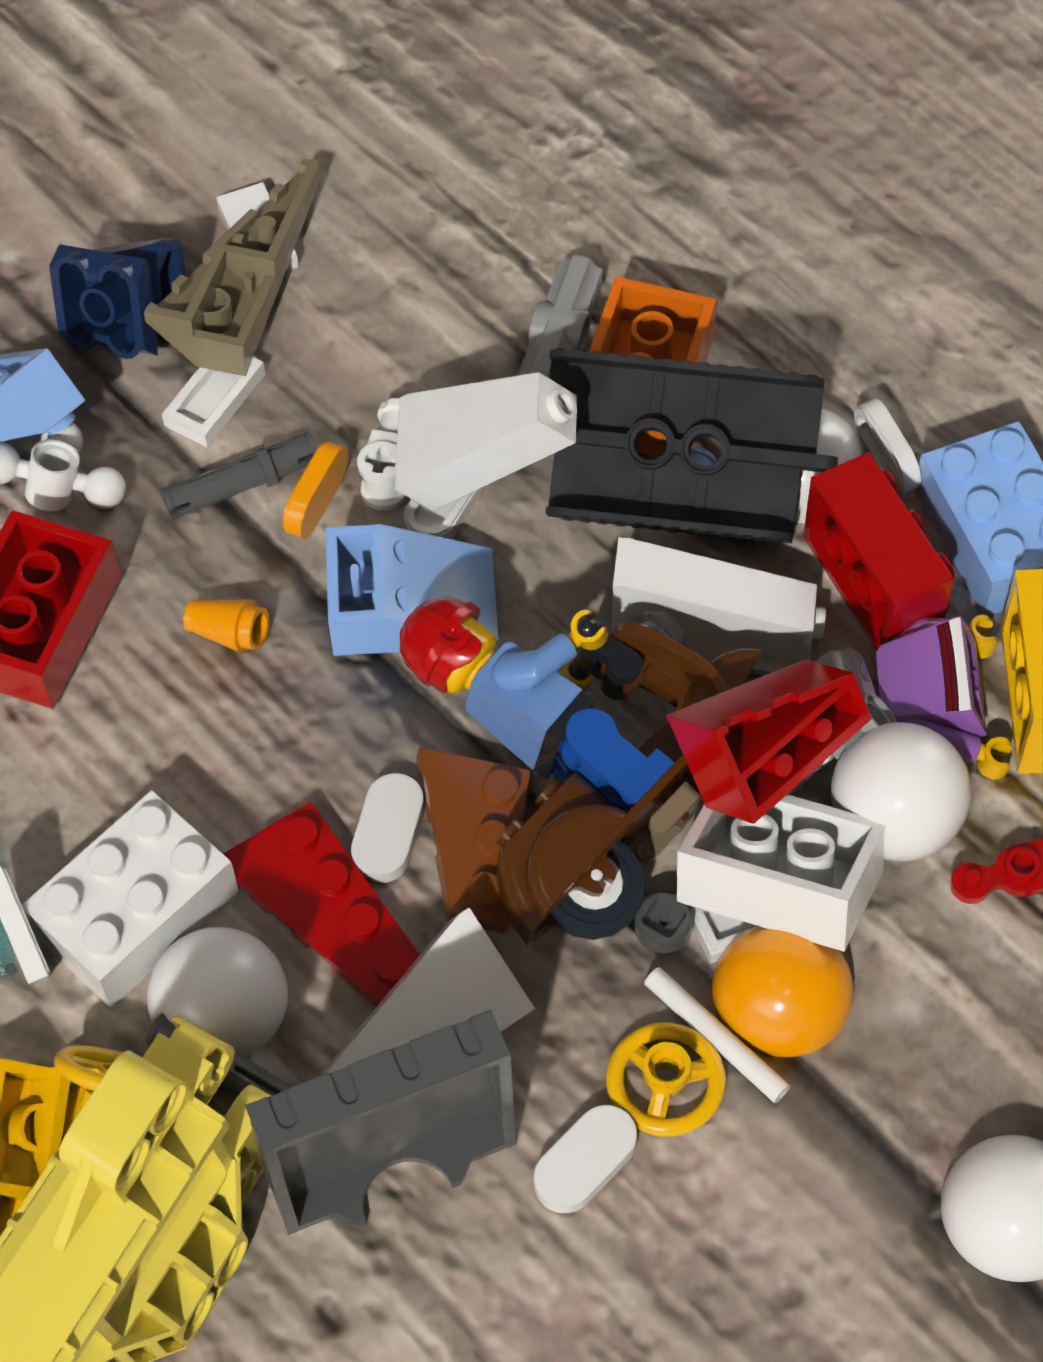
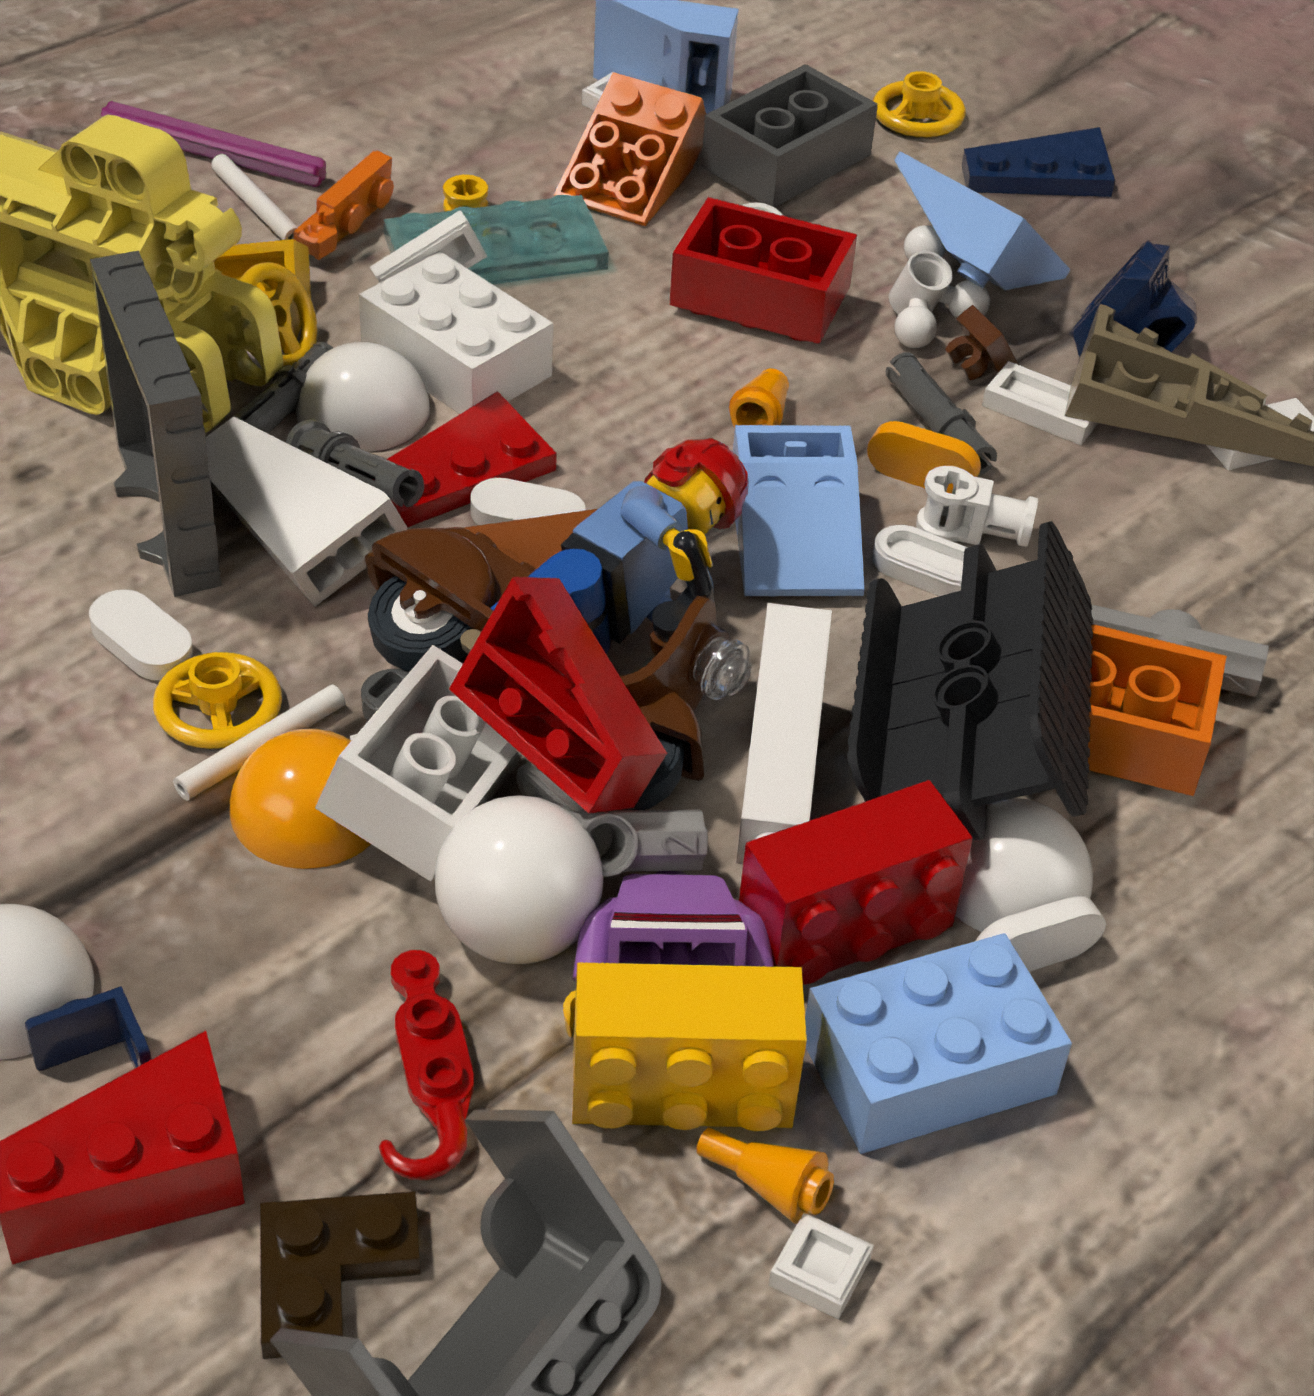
camera: 85 degrees right, 15 degrees down
white slope [394,372,577,510] -> none
none -> dark grey pin [286,419,424,507]
none -> reddish brown tile [945,305,1019,381]

